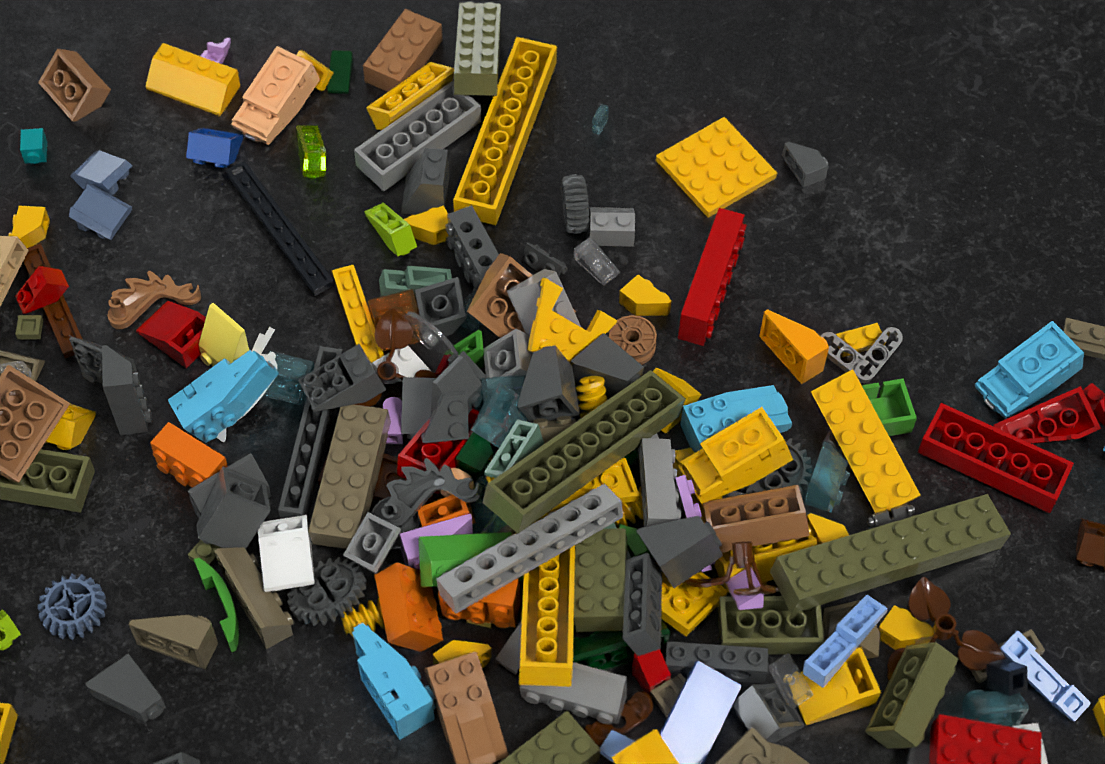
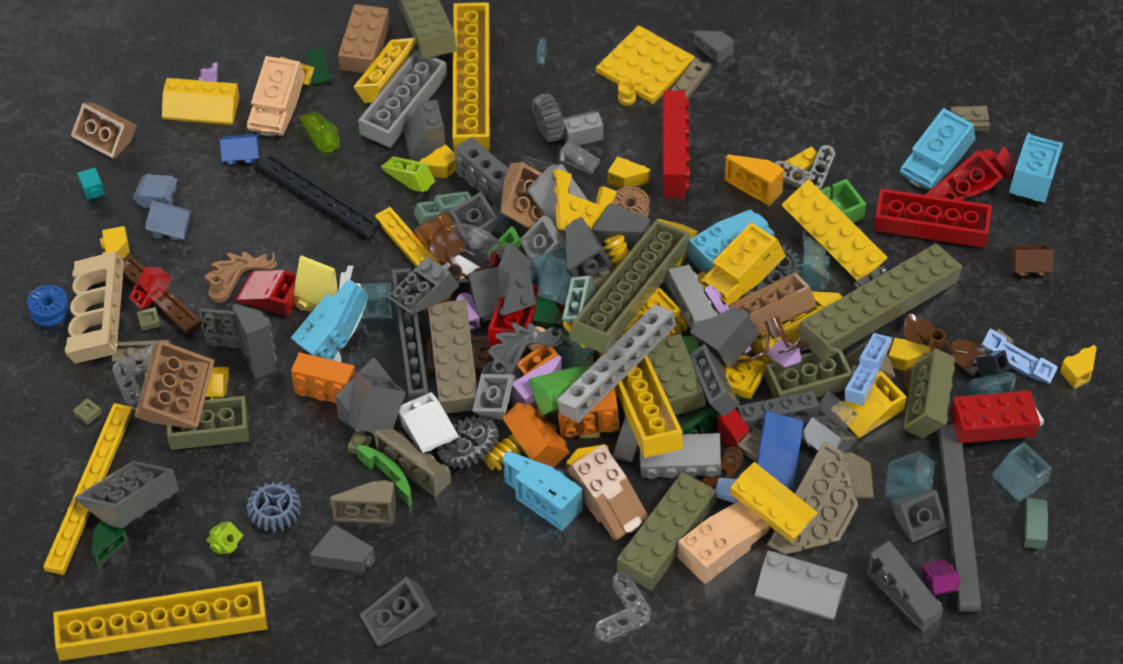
camera: 15 degrees left, 5 degrees down
none -> yellow wheel [618,80,636,105]
none -> dark tan plate [671,58,711,98]

